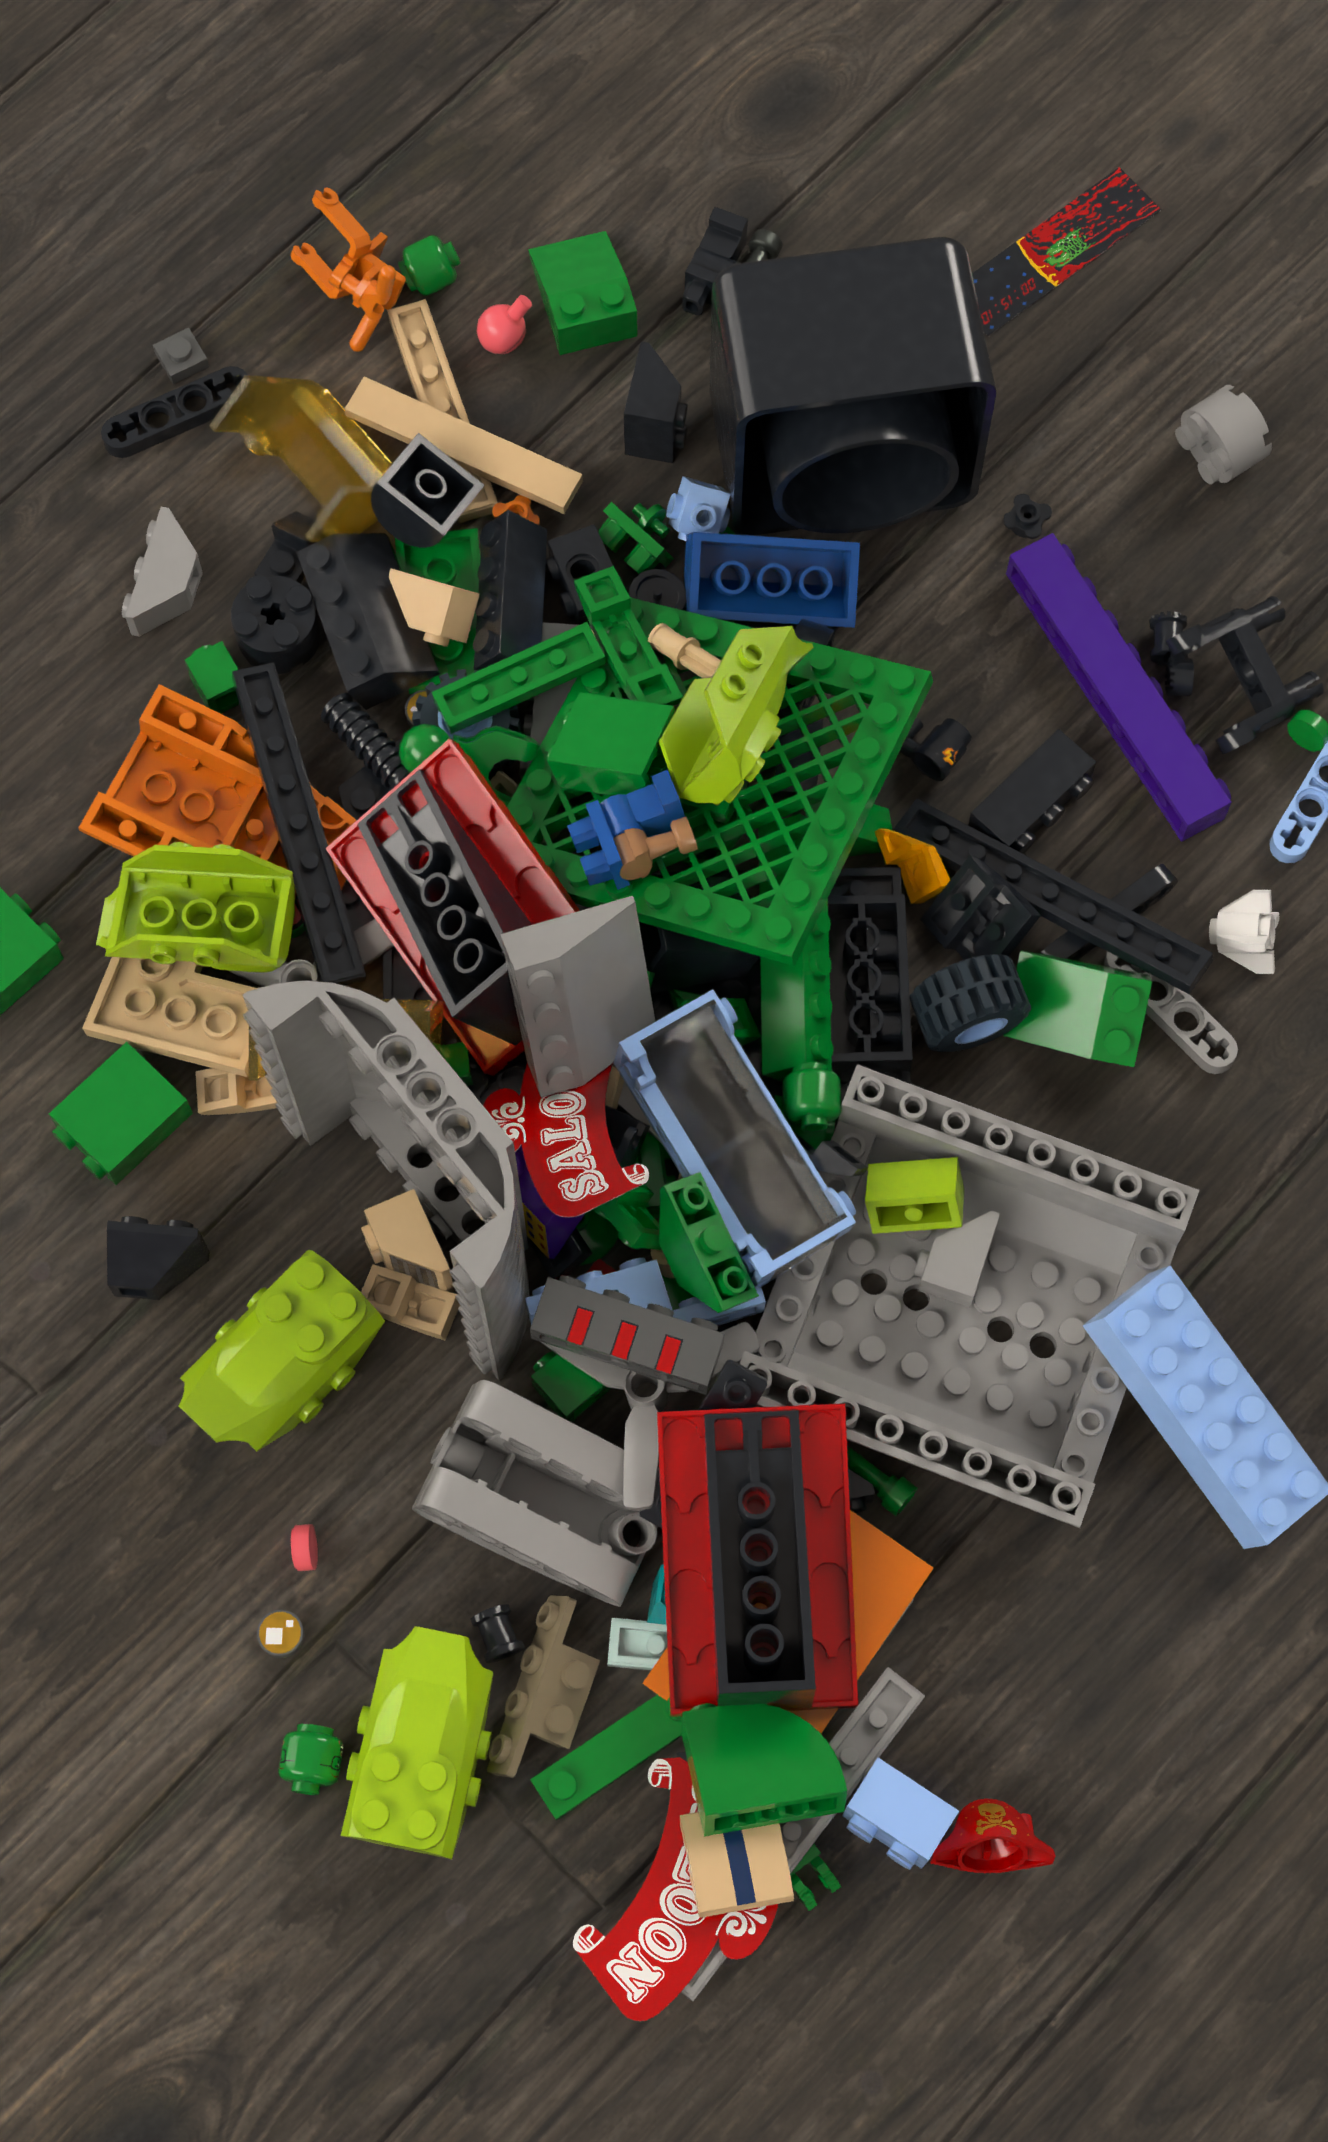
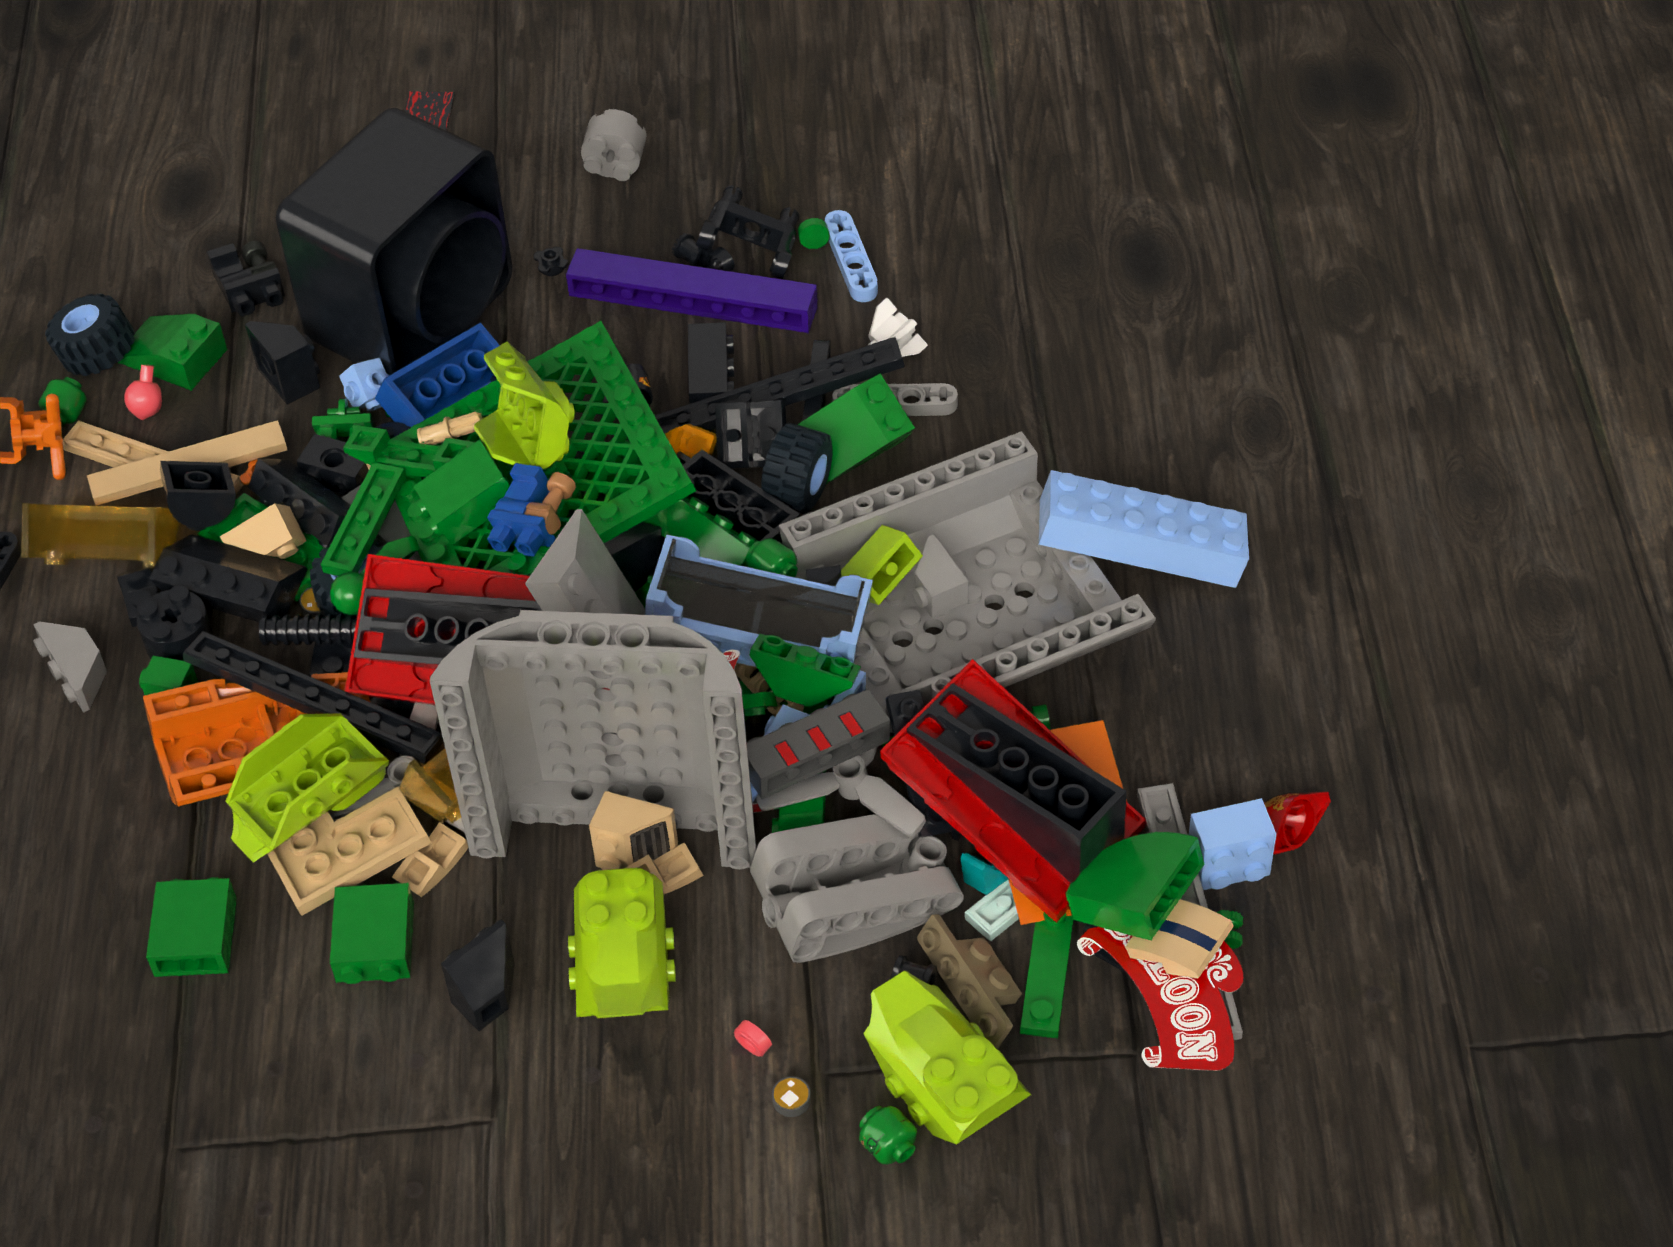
camera: 45 degrees left, 20 degrees down
none -> black wheel [45,293,135,376]

